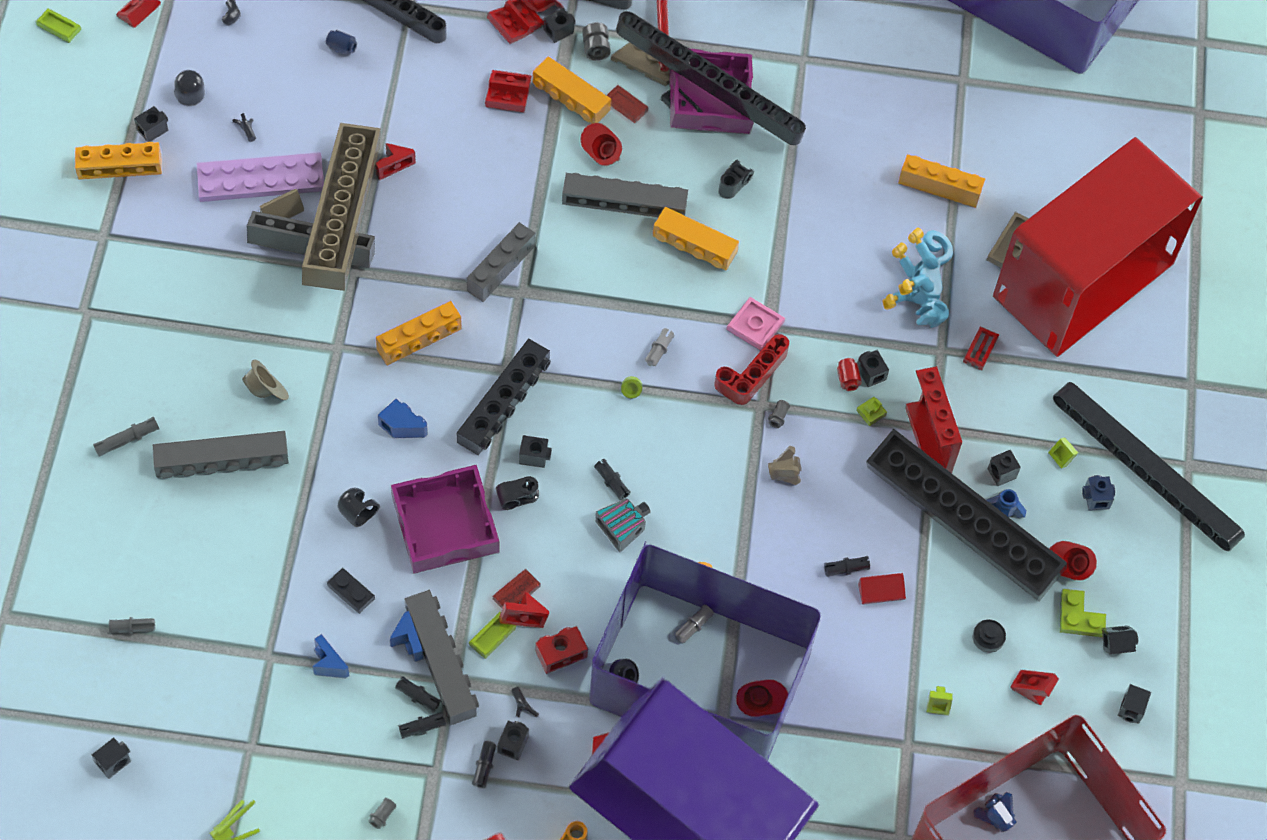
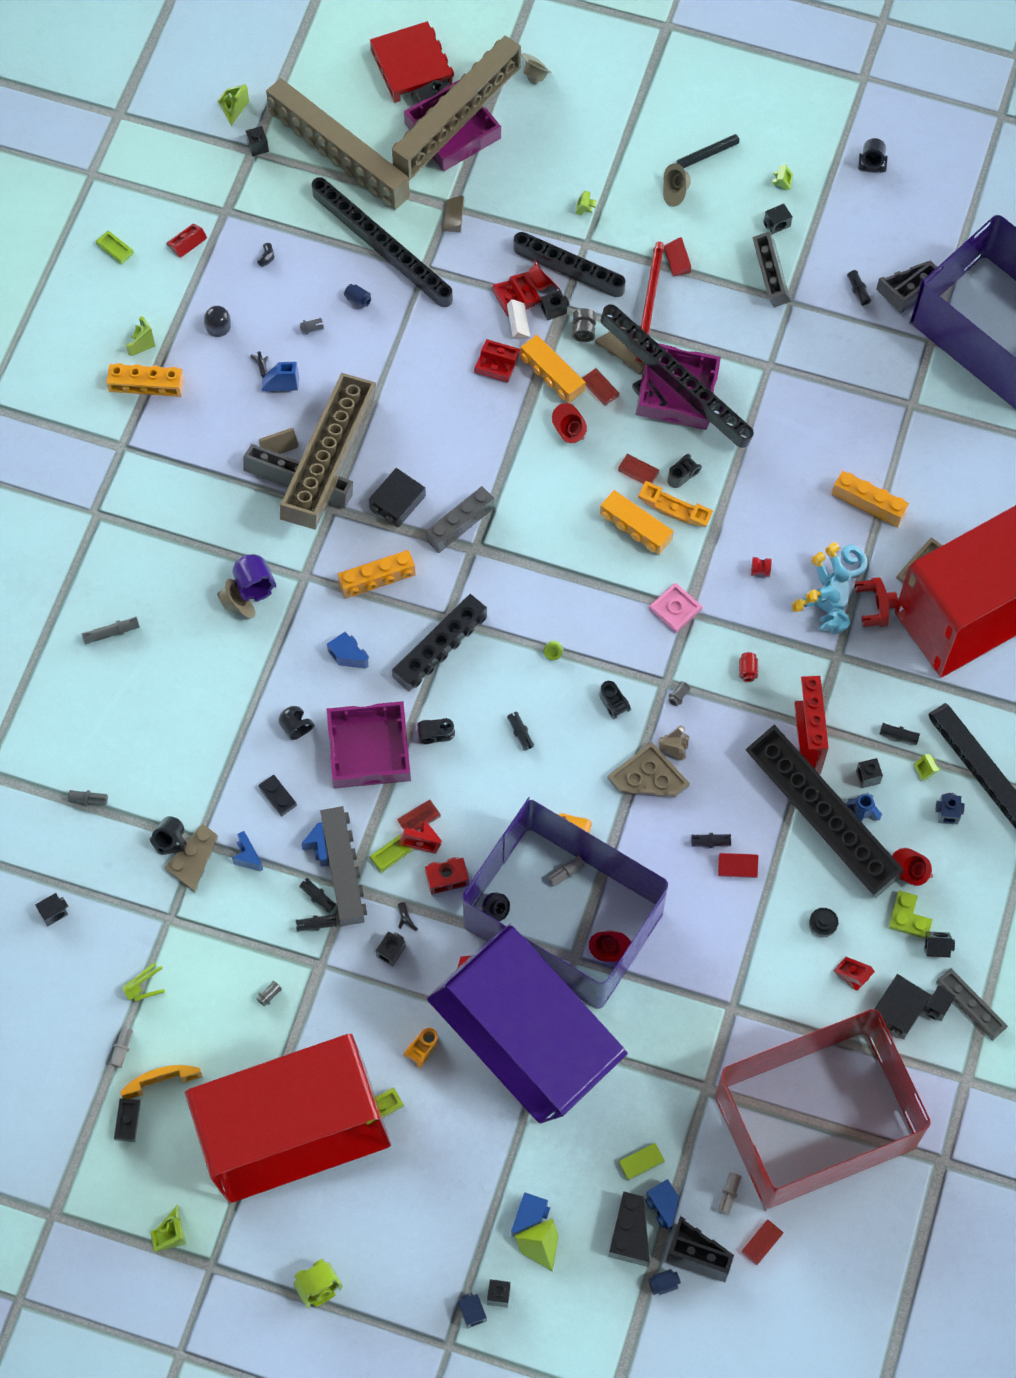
camera: 15 degrees right, 5 degrees up
black brick [134,106,168,142] -> none
dark grey brick [153,431,289,478] -> none
lavender plate [197,152,324,202] -> none
red slope [375,143,416,180] -> none
black axle [472,741,496,788] -> none
black brick [519,435,552,468] -> none
dark grey brick [562,173,689,218] -> none
dark grey torso [595,499,651,552] -> none
light grey axle [645,328,674,366] -> none
red beam [714,334,789,405] -> none
lime tile [856,397,887,426] -> none
black brick [857,349,889,387] -> none
lime tile [926,686,953,715] -> none
red tile [963,326,999,370] -> none
blue rock [973,792,1017,833] -> none
none -> lime slope [126,316,156,356]
none -> black piece [150,816,187,855]
none -> dark tan wing [164,824,218,893]
none -> dark purple cylinder [232,554,276,602]
none -> blue slope [261,362,300,392]
none -> dark grey pin [300,318,324,335]
none -> black brick [369,468,426,527]
none -> white slope [507,300,530,338]
none -> black piece [599,681,631,720]
none -> dark tan plate [607,742,690,798]
none -> clear red tile [618,453,659,484]
none -> light orange slope [638,481,713,527]
none -> red wheel [751,557,772,577]
none -> red connector [854,577,898,628]
none -> black brick [874,974,932,1039]
none -> black pin [879,723,920,745]
none -> dark grey tile [936,968,1008,1041]

